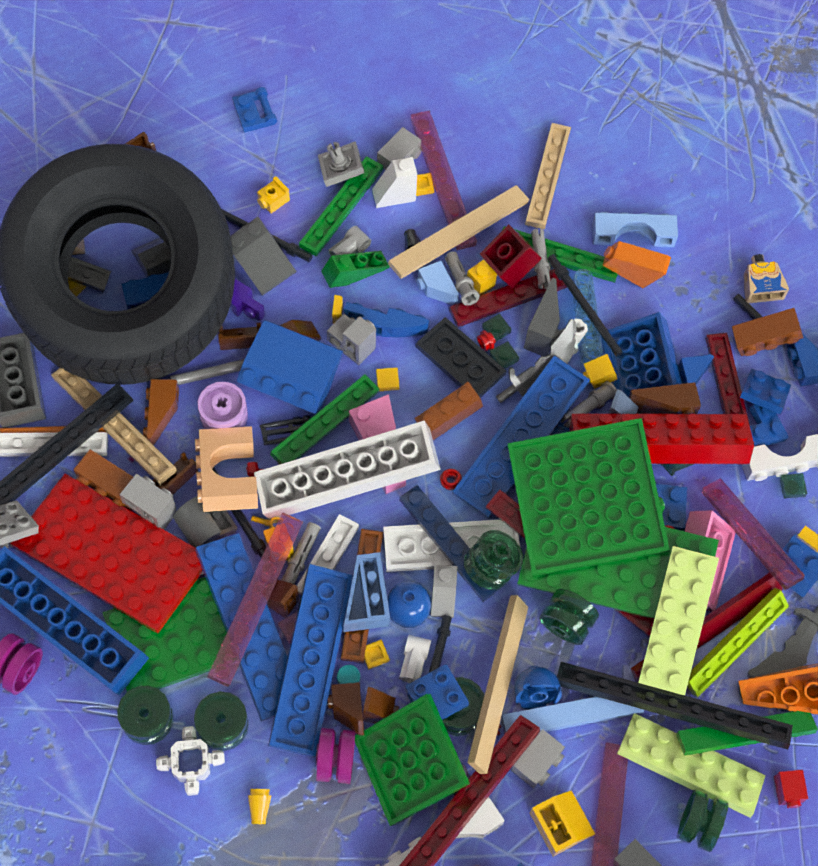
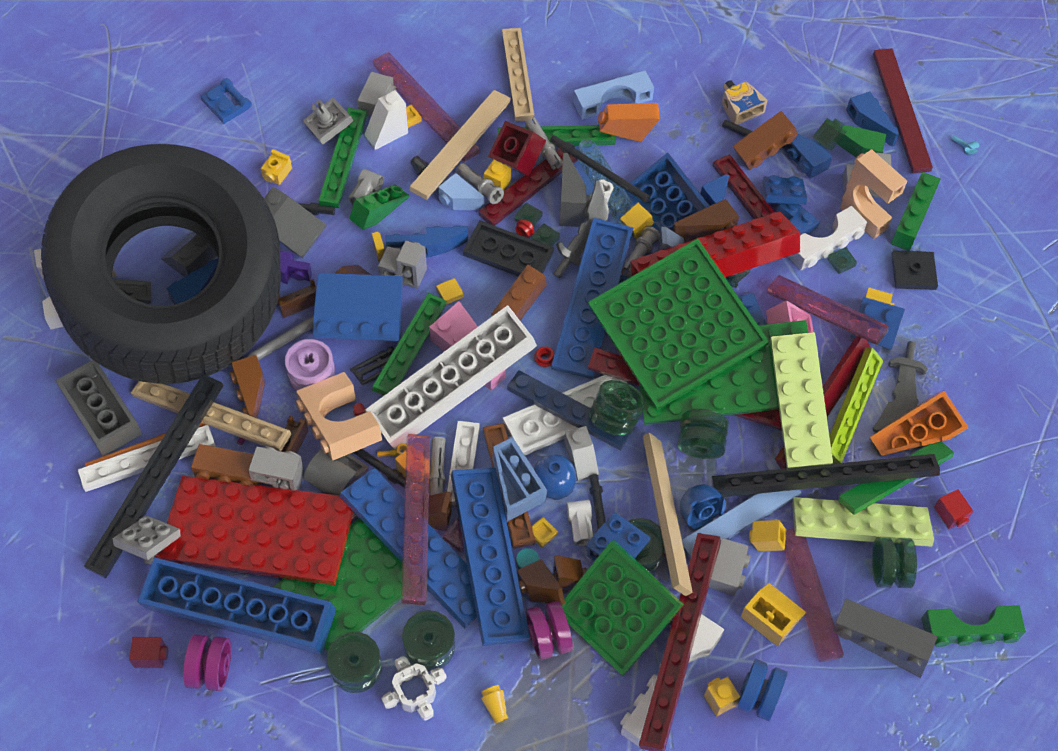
camera: 20 degrees left, 5 degrees down
none -> yellow brick [749,520,786,551]

